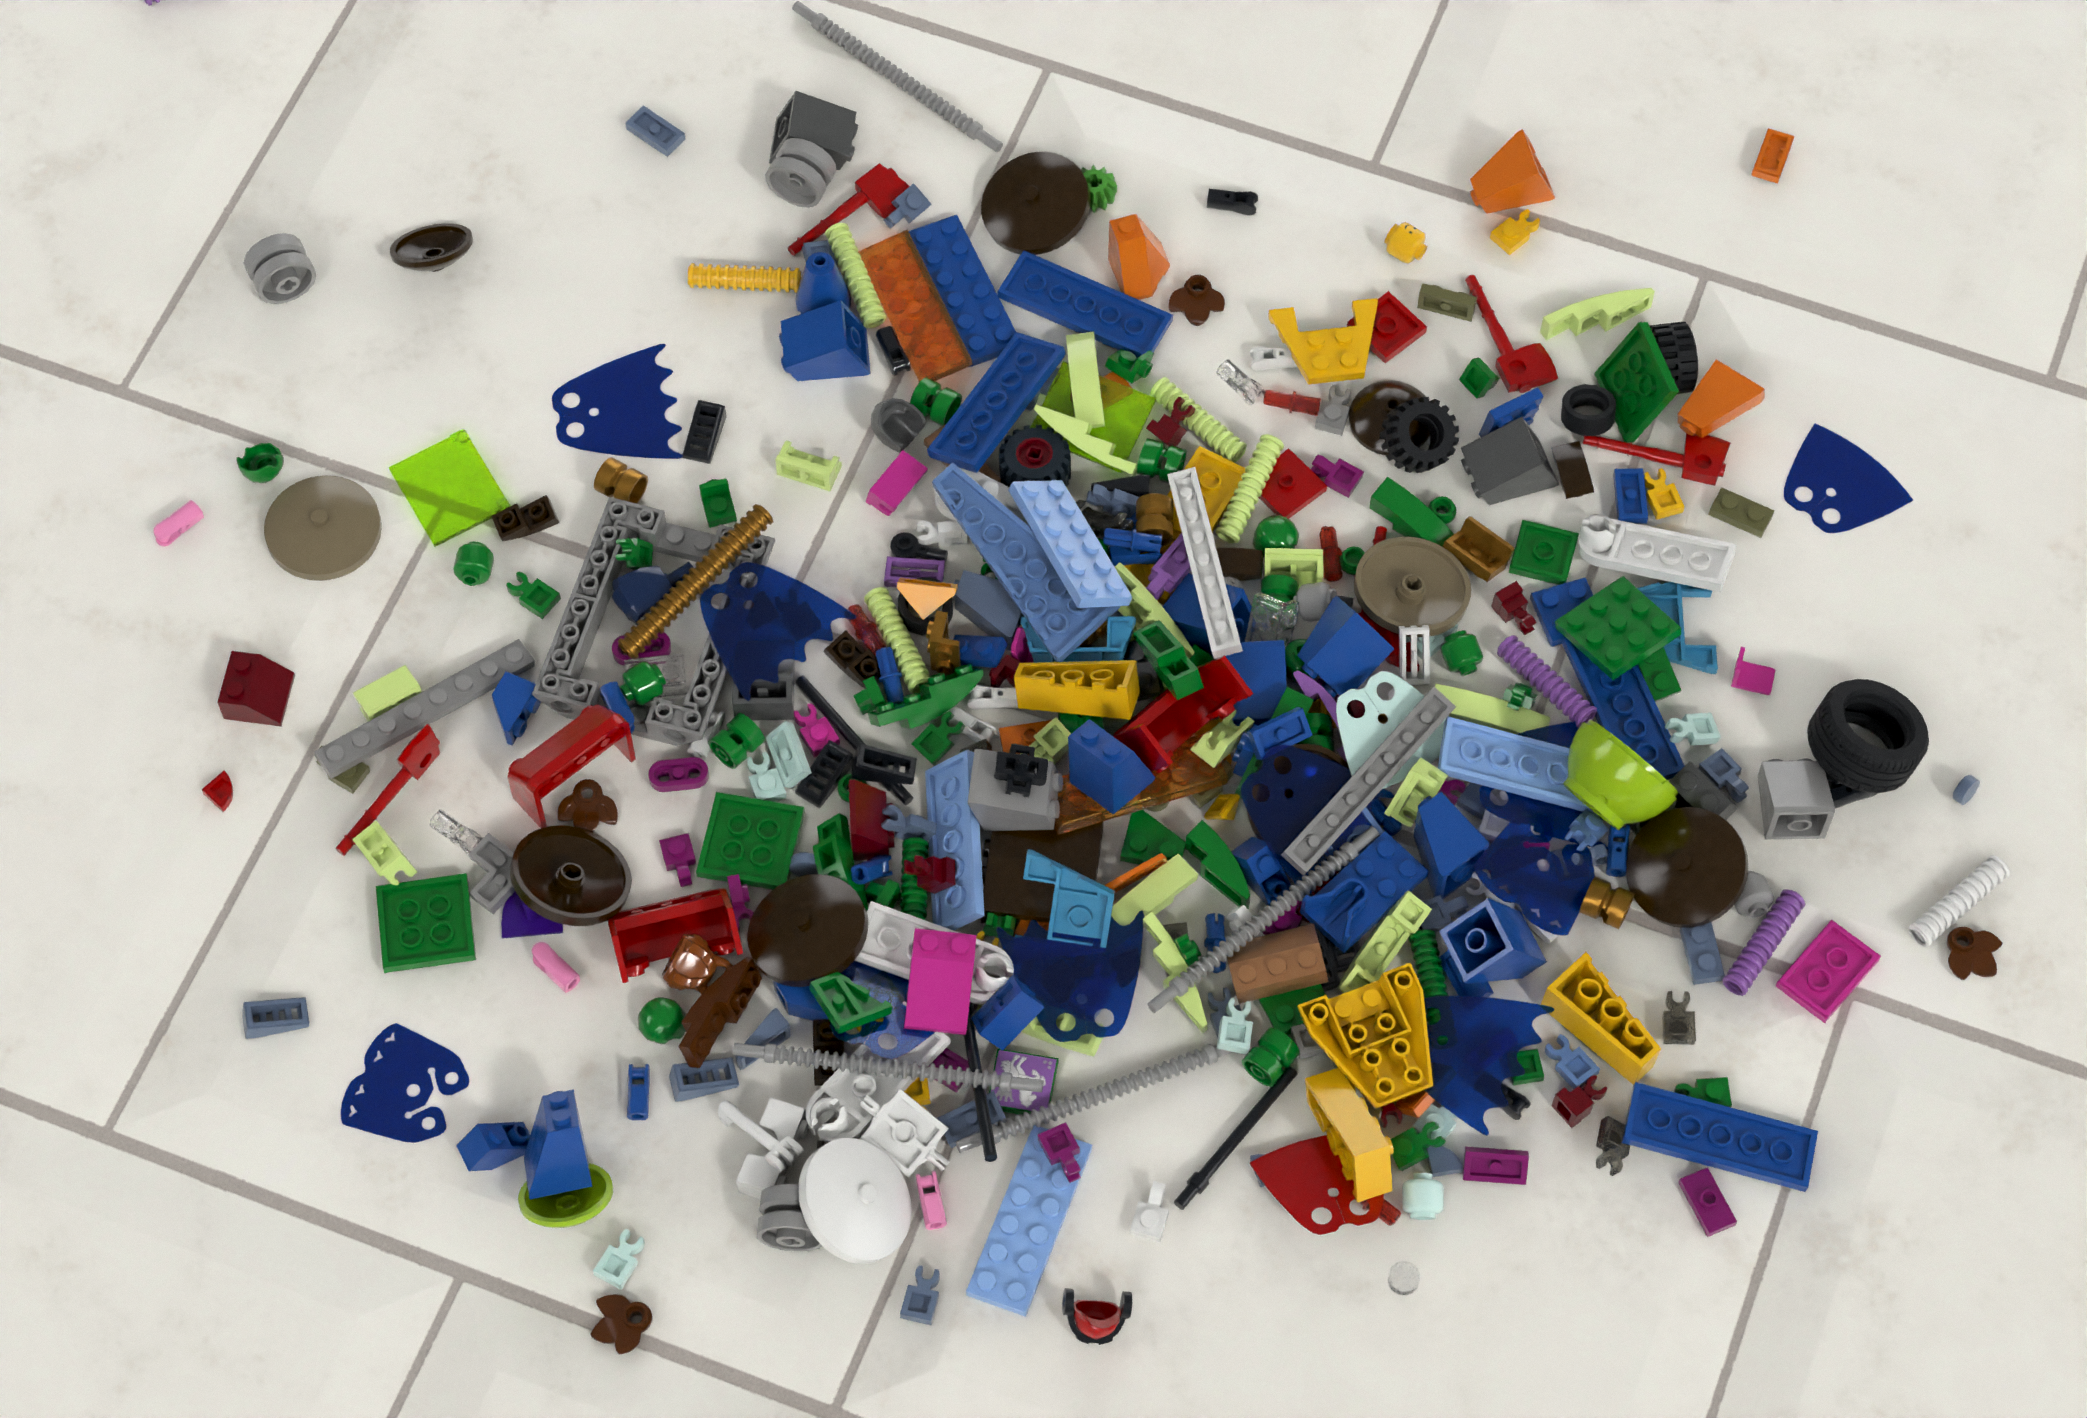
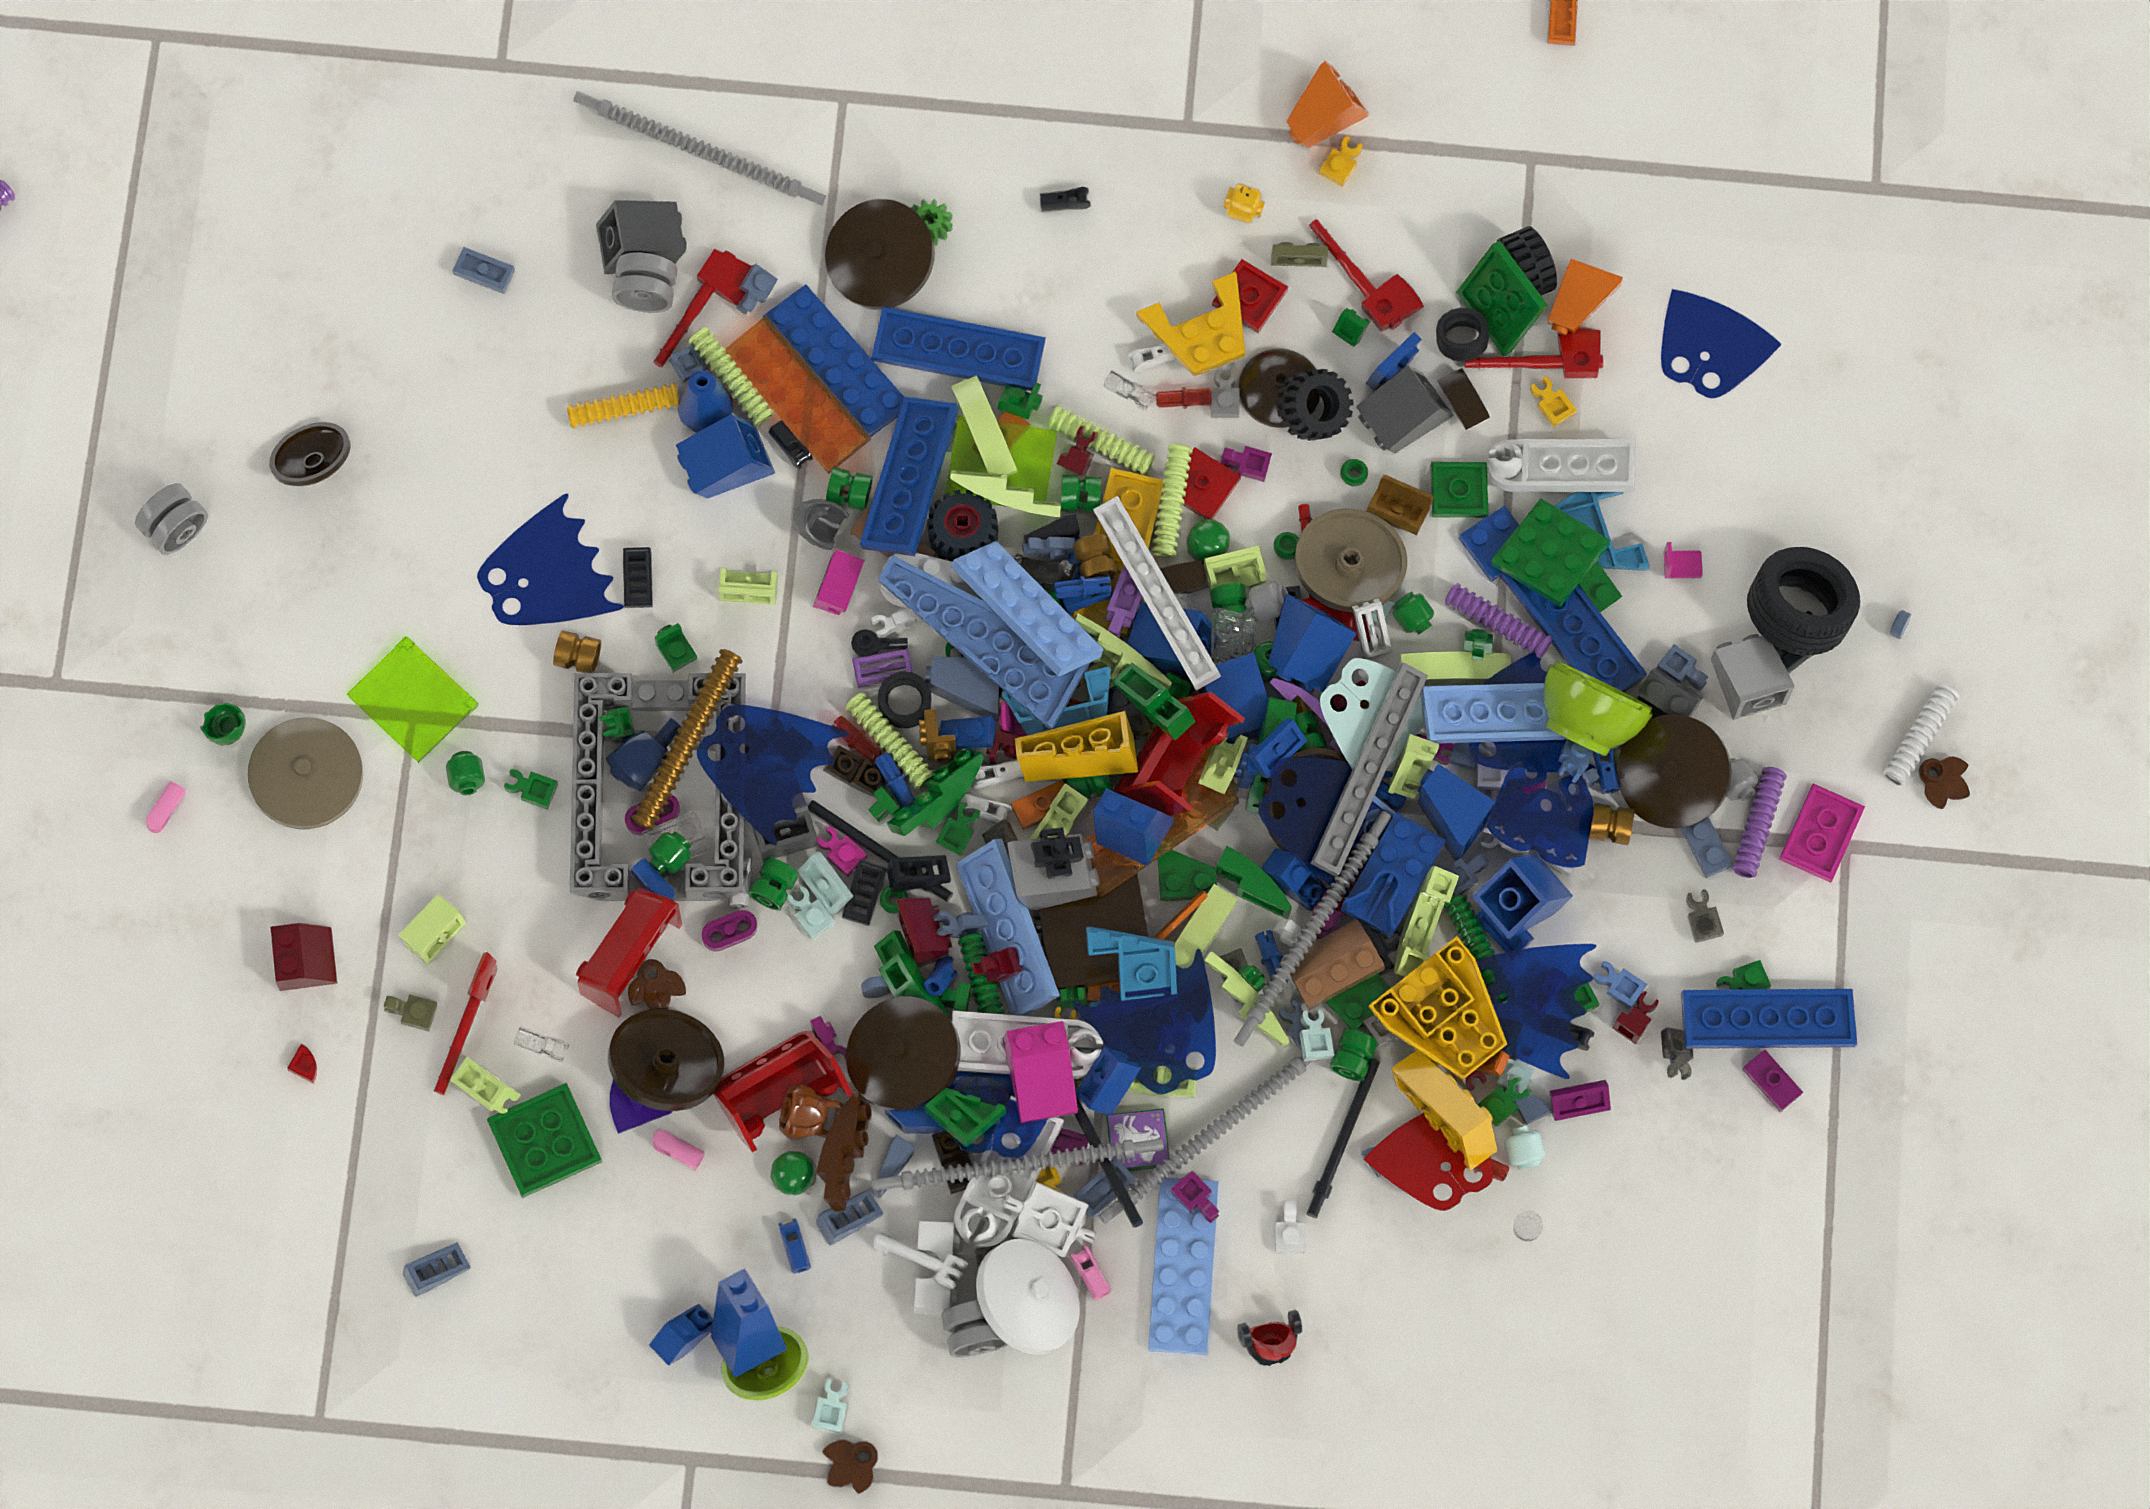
camera: 20 degrees left, 10 degrees up
light grey plate [314,639,535,779] -> none
clear blue piece [341,1023,470,1143] -> none
light grey plate [468,833,515,915] -> none
dark brown slope [491,495,560,541] -> none
blue slope [492,671,541,746] -> none
magenta plate [659,833,696,887] -> none
green plate [696,792,805,890] -> none
light orange slope [897,578,958,620] -> none
sand blue plate [900,1265,940,1325] -> none
orange slope [1108,214,1170,300] -> none
reddish brown plate [1168,275,1225,326] -> none
yellow slope [1204,794,1240,820] -> none
clear red axle [1319,526,1343,582] -> none
green slope [1369,477,1454,547] -> none
dark red piece [1491,581,1537,635] -> none
yellowish green slope [1540,288,1655,341] -> none
yellow wedge [1540,952,1661,1085] -> none
blue plate [1613,468,1648,524] -> none
light aqua plate [1665,713,1721,746] -> none
olive plate [1708,487,1775,538] -> none

